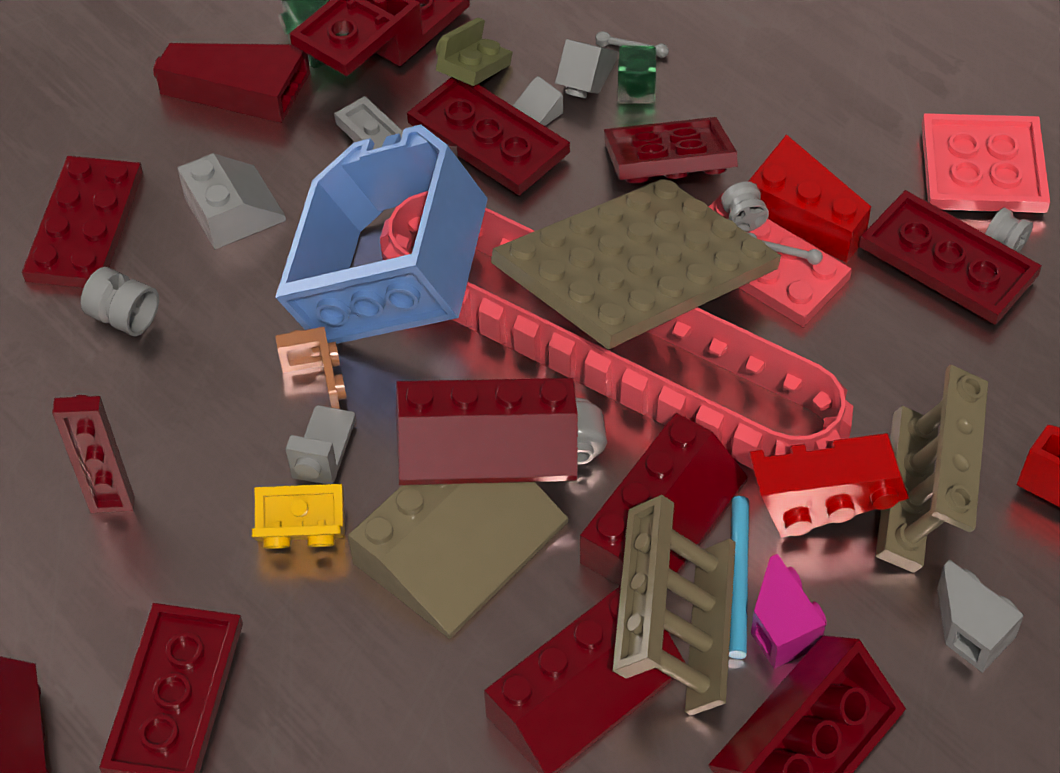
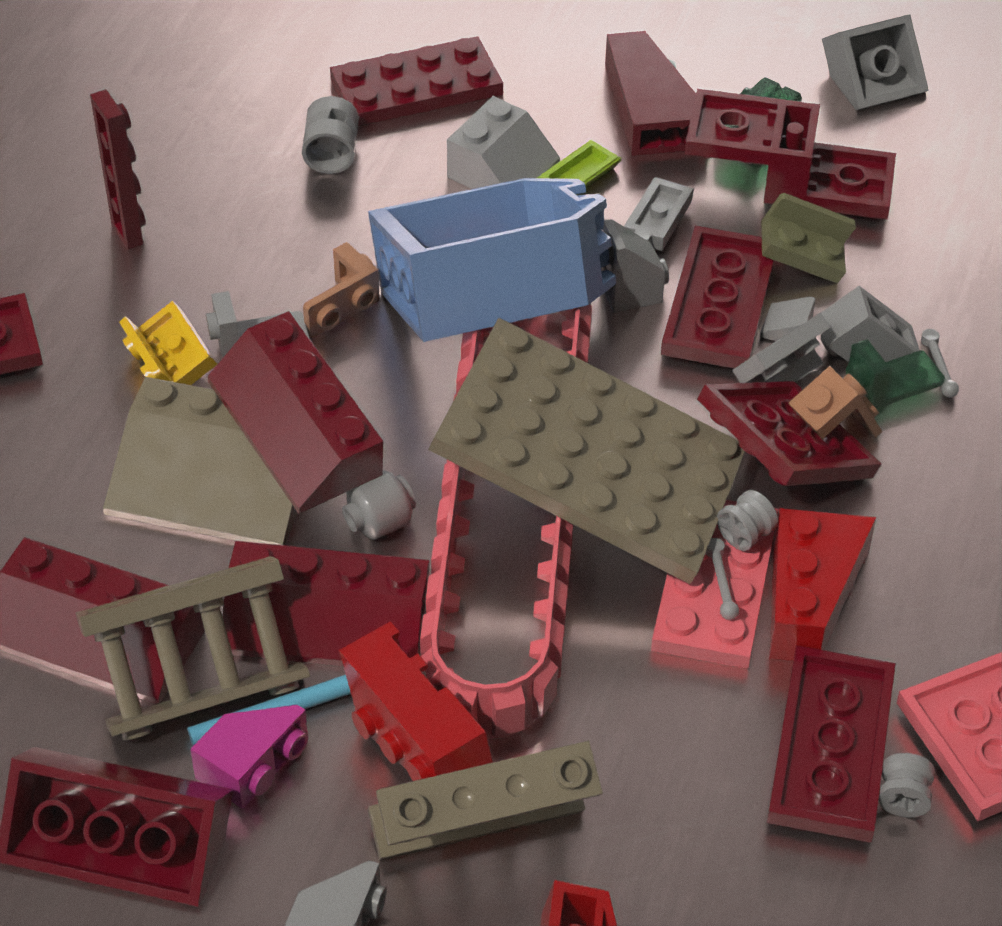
camera: 60 degrees right, 5 degrees down
none -> lime tile [537,140,621,195]
none -> light grey bracket [732,312,830,383]
none -> nougat bracket [788,366,882,439]

